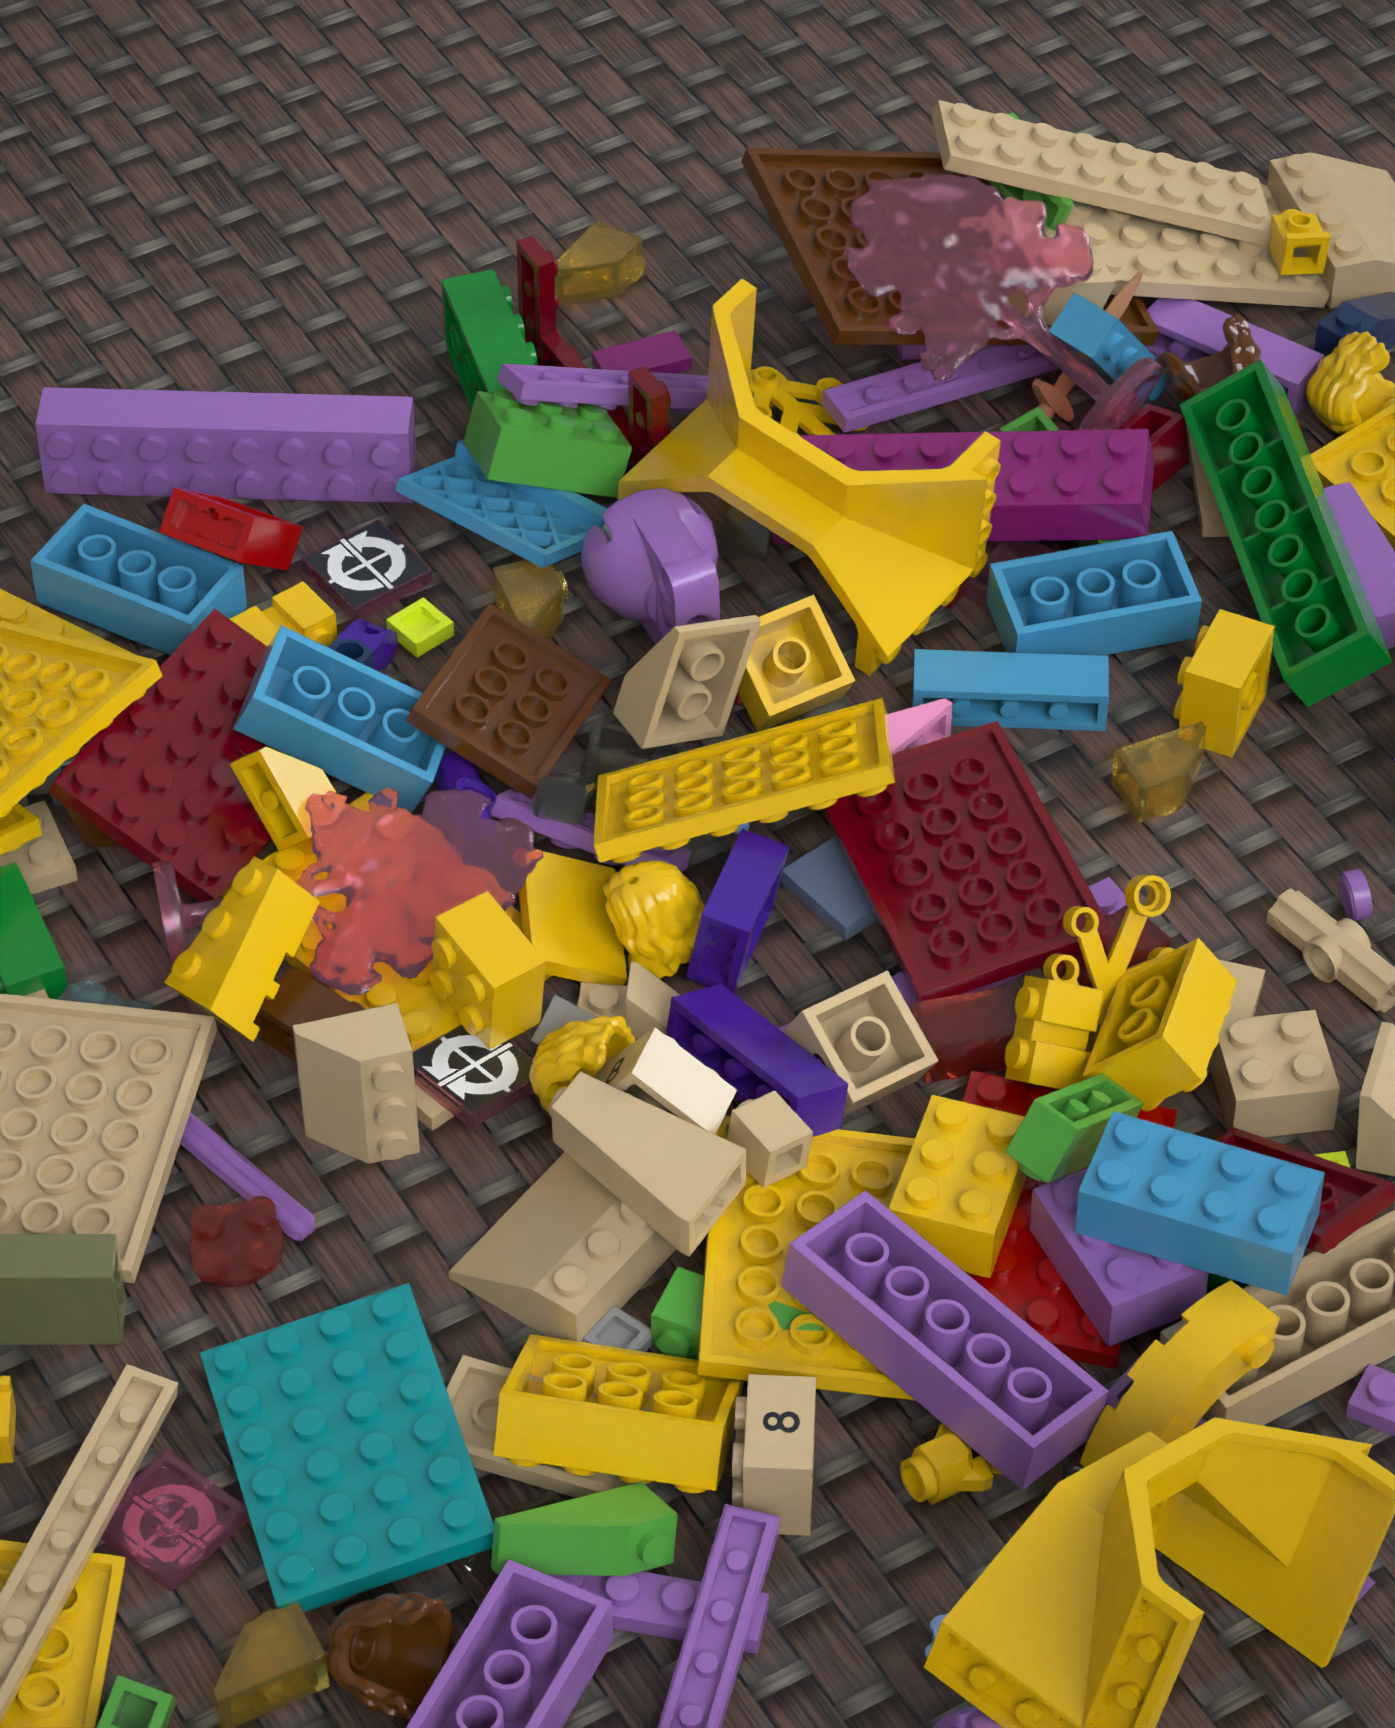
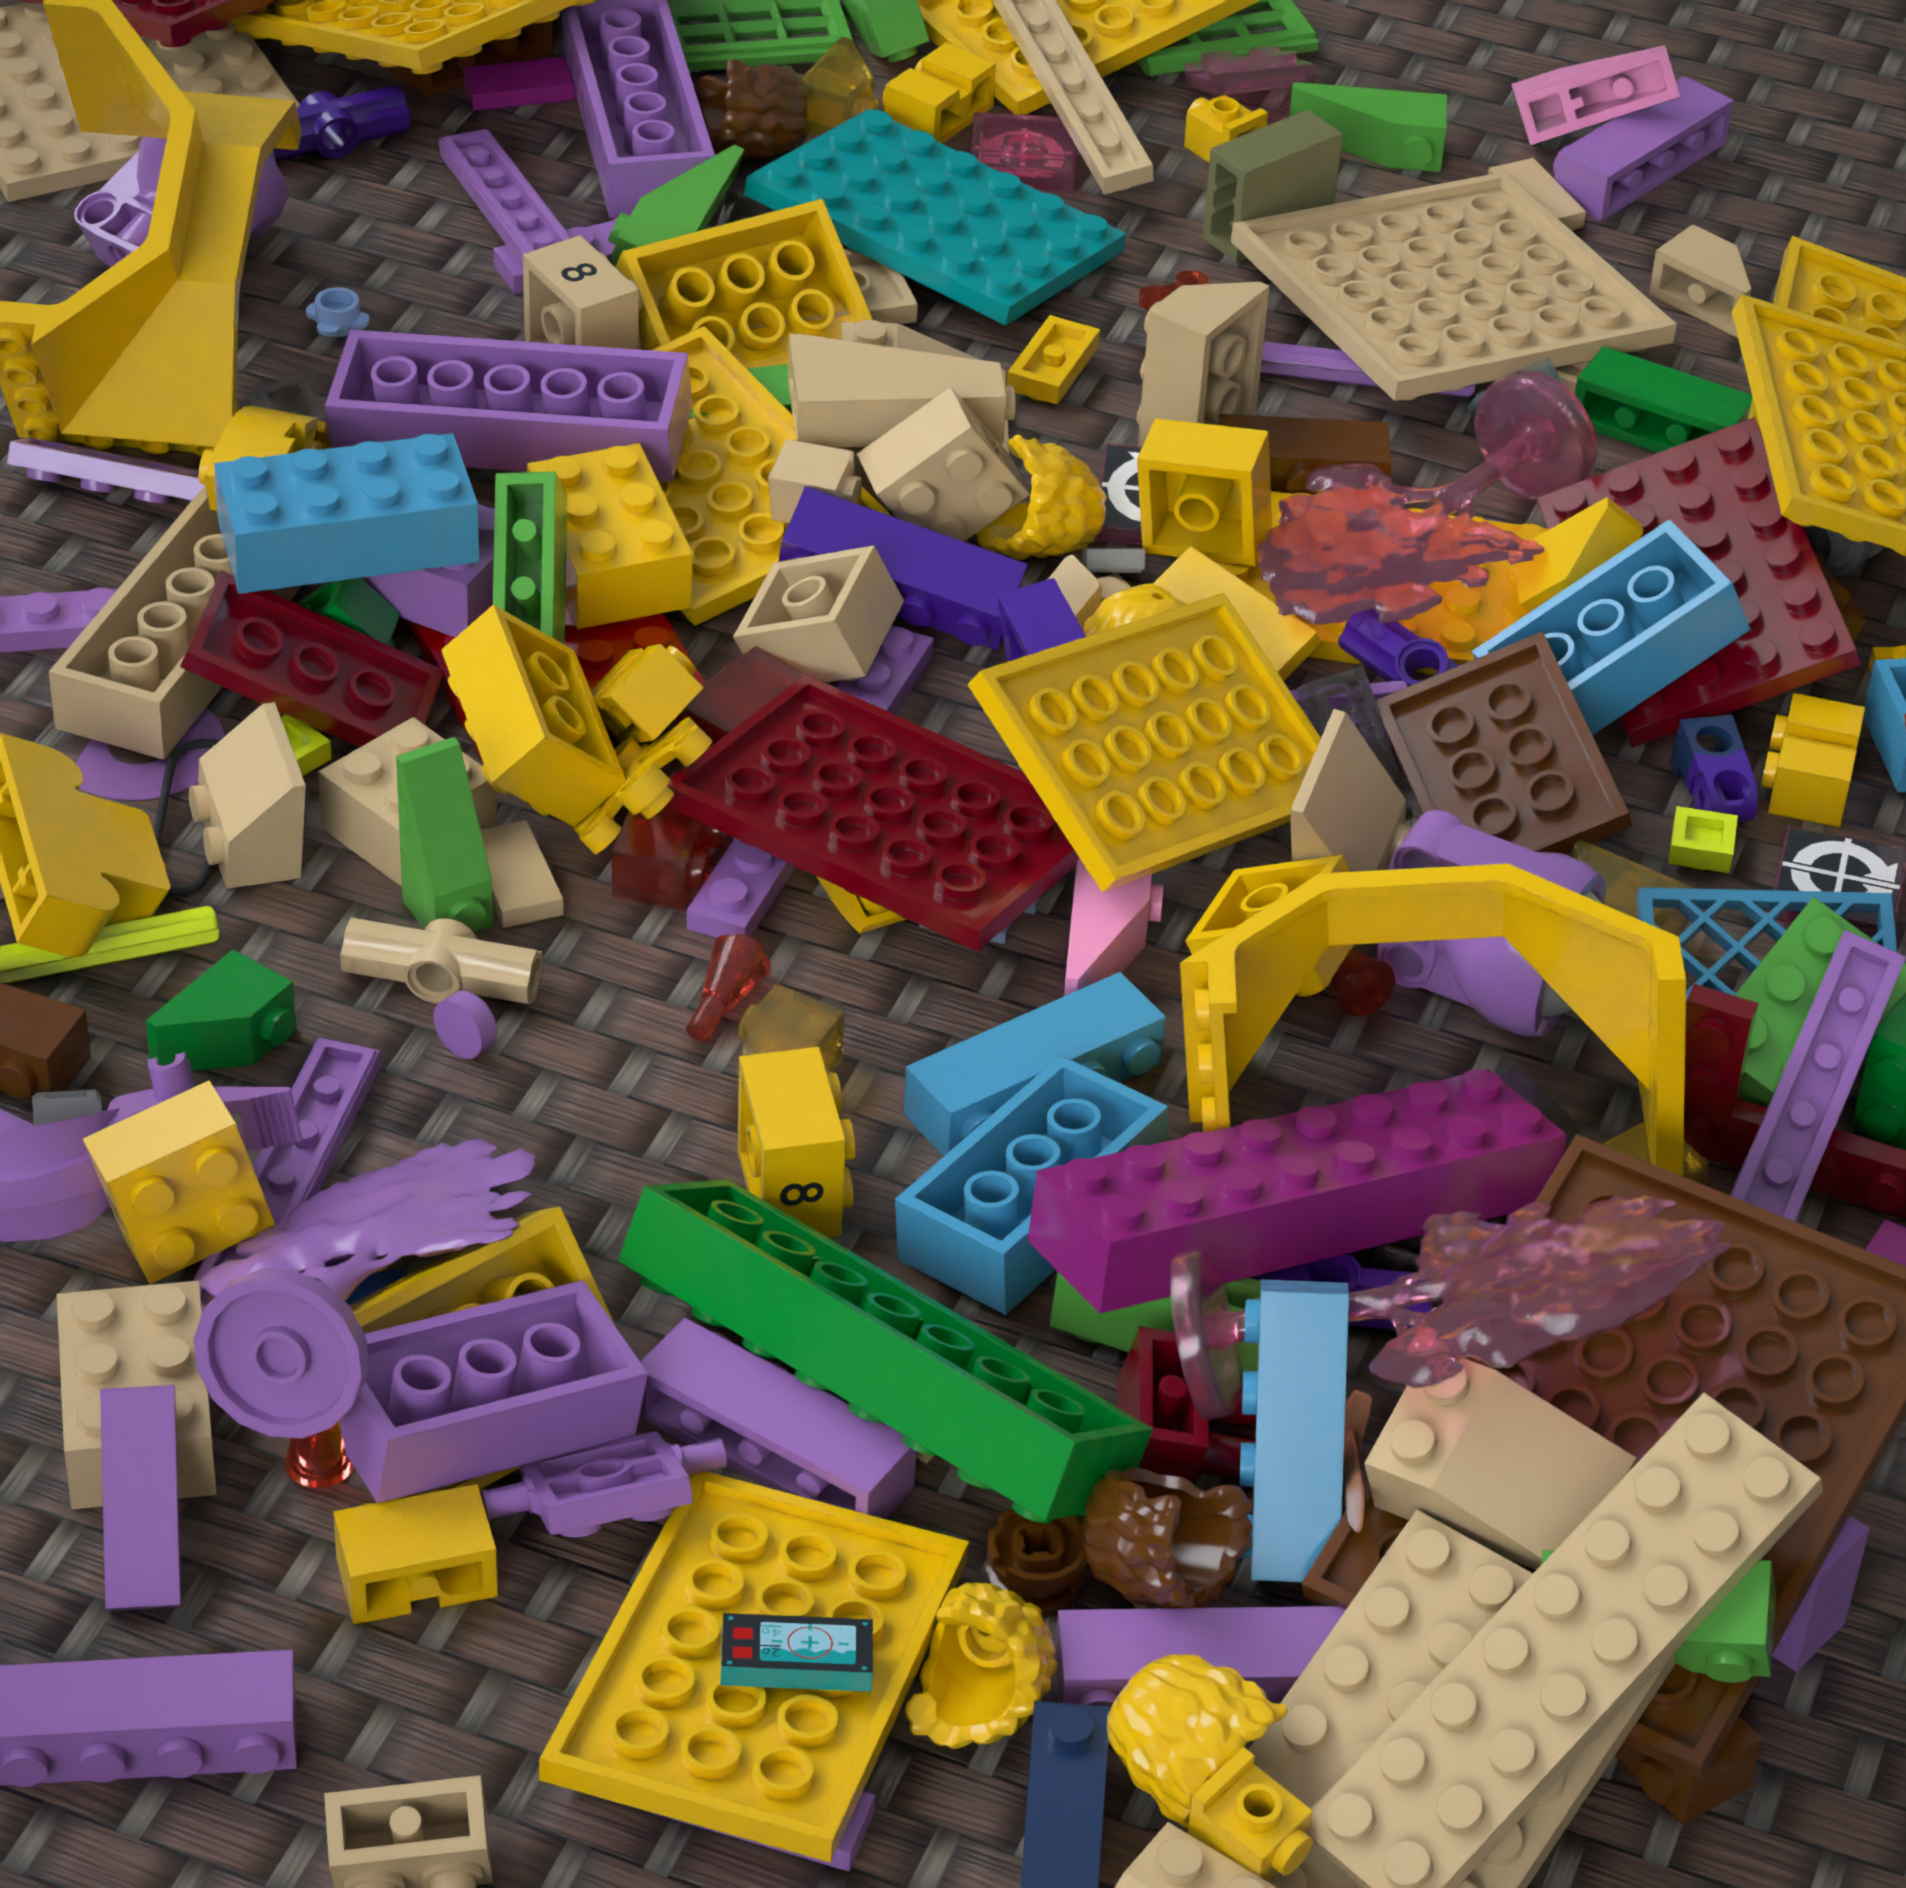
camera: 140 degrees right, 5 degrees down
yellow wedge [164,856,320,1042] -> none
none -> bright green slope [396,737,493,933]
none -> clear red cone [686,934,771,1042]
none -> yellow brick [882,42,996,144]
none -> yellow plate [1007,315,1100,405]
none -> yellow hair [1107,1654,1288,1829]

